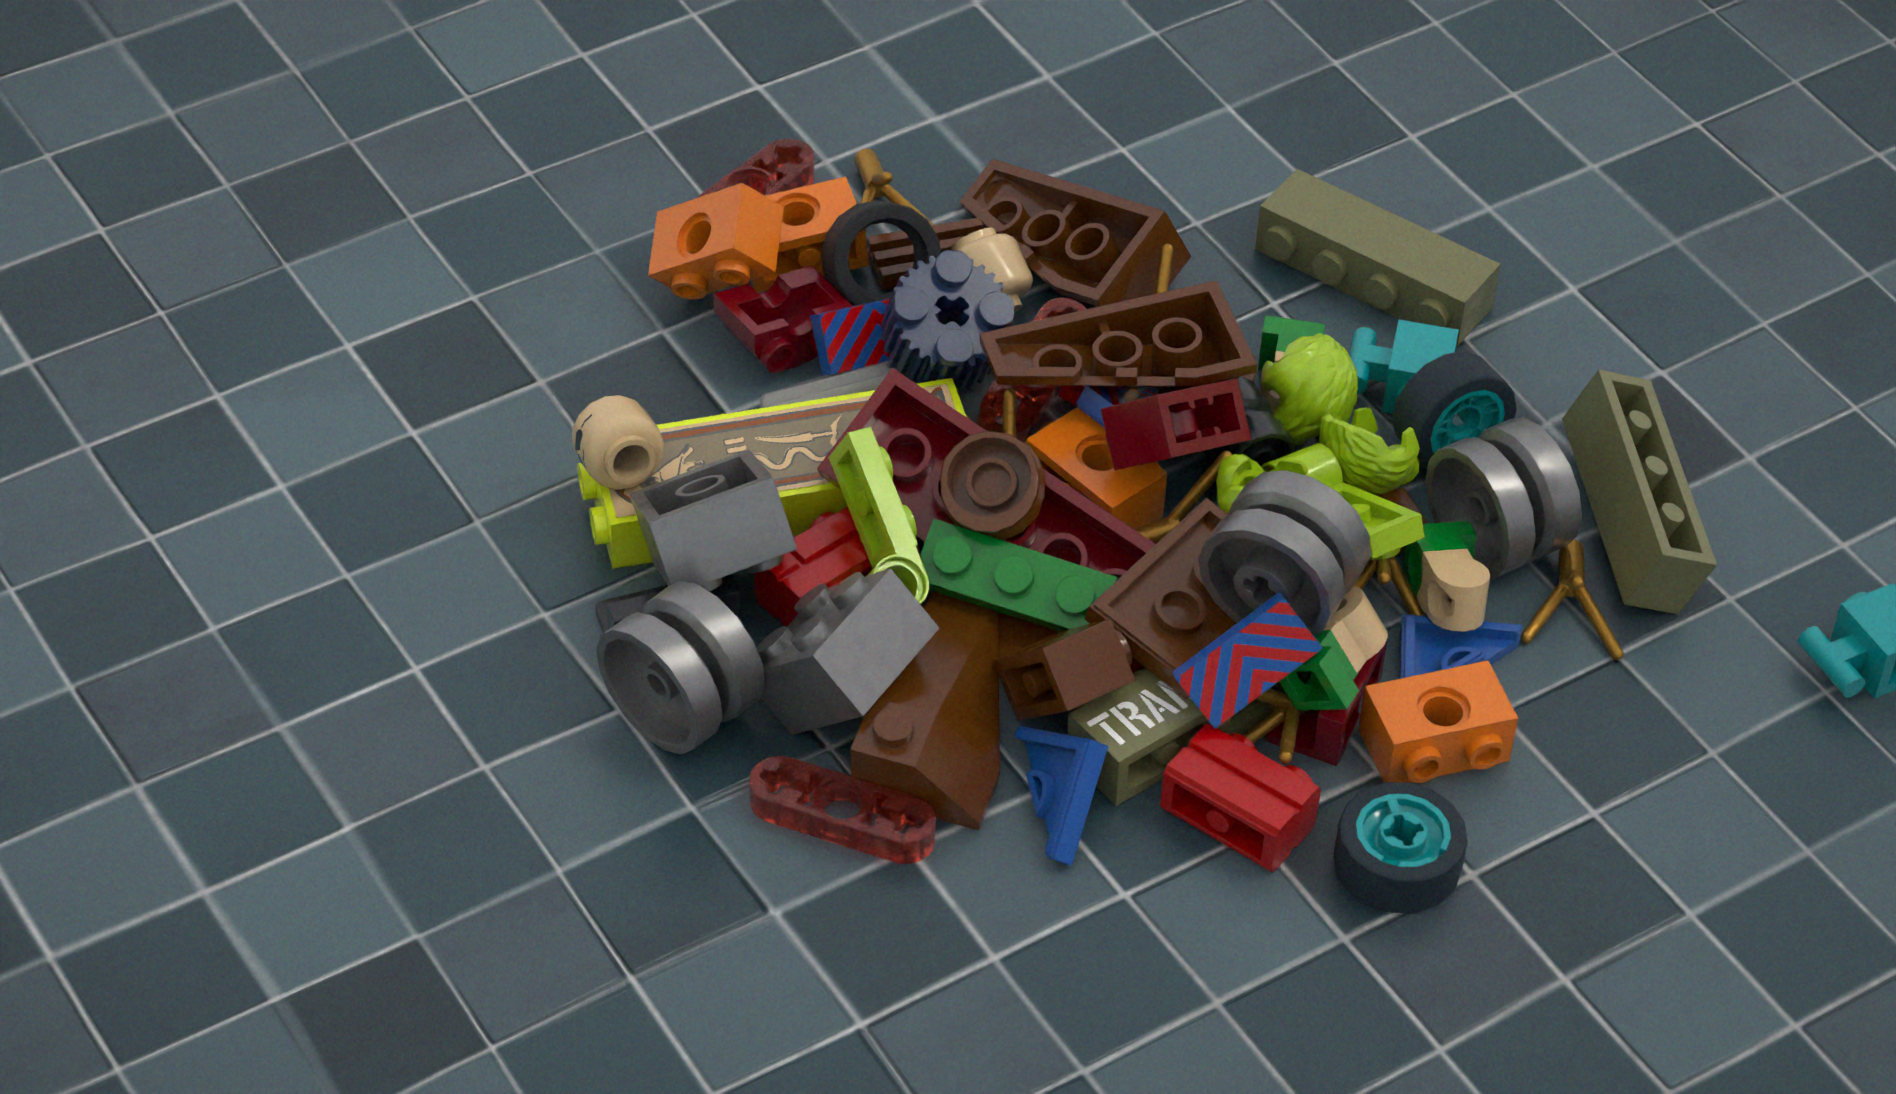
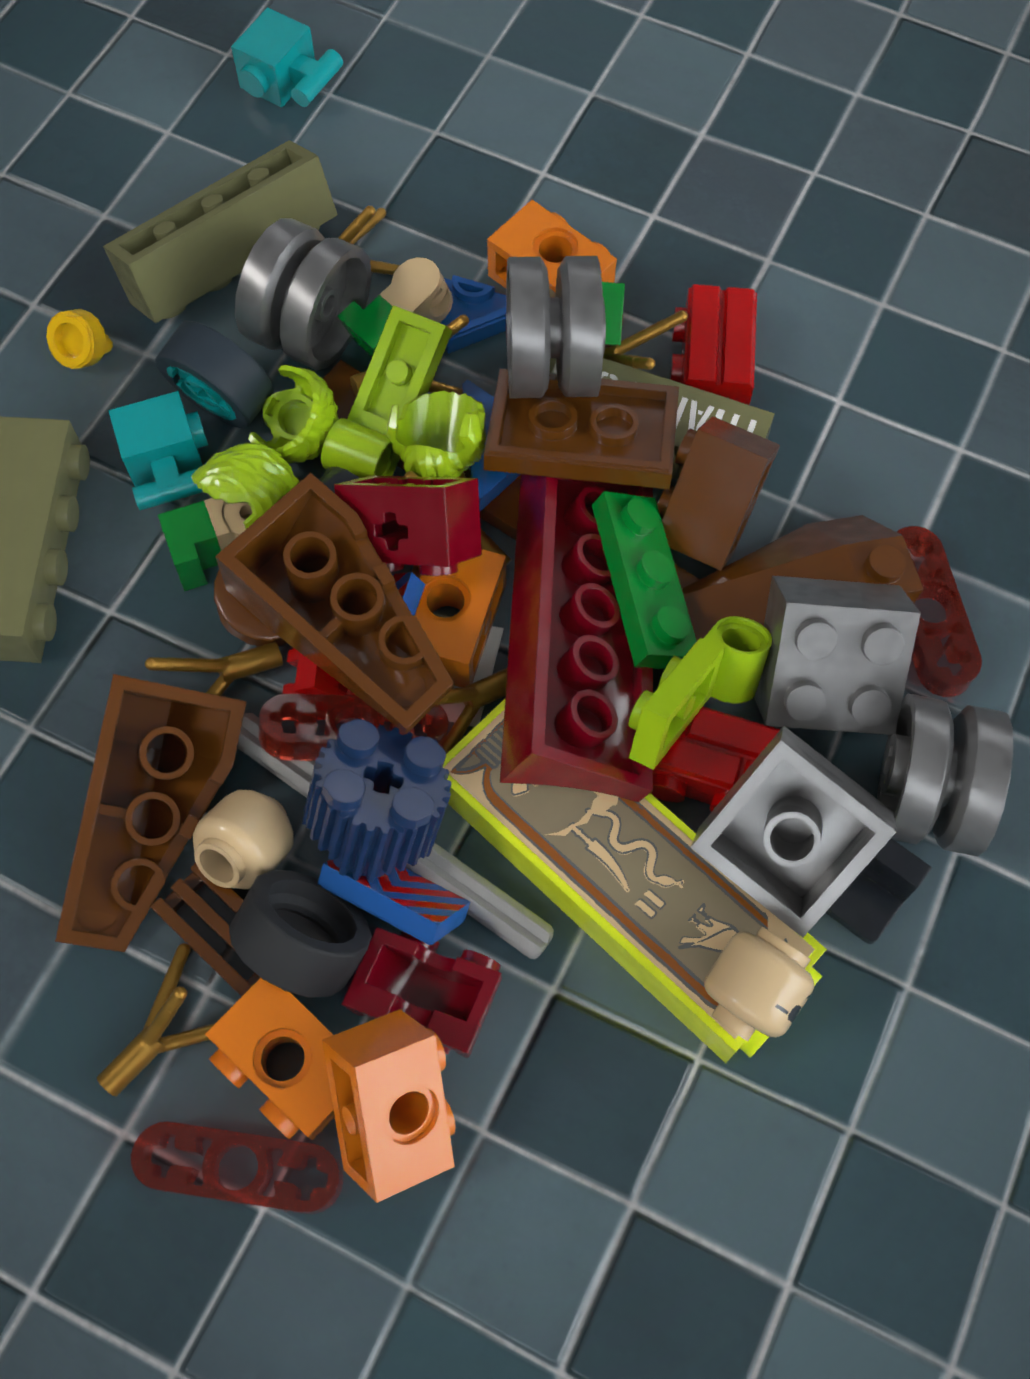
camera: 120 degrees left, 20 degrees up
reddish brown piece [940,431,1045,540] -> none
blue tile [1015,726,1108,866] -> none
tile [1172,592,1323,729] -> none
black wheel [1334,782,1468,913] -> none
none -> yellow tile [46,309,113,369]

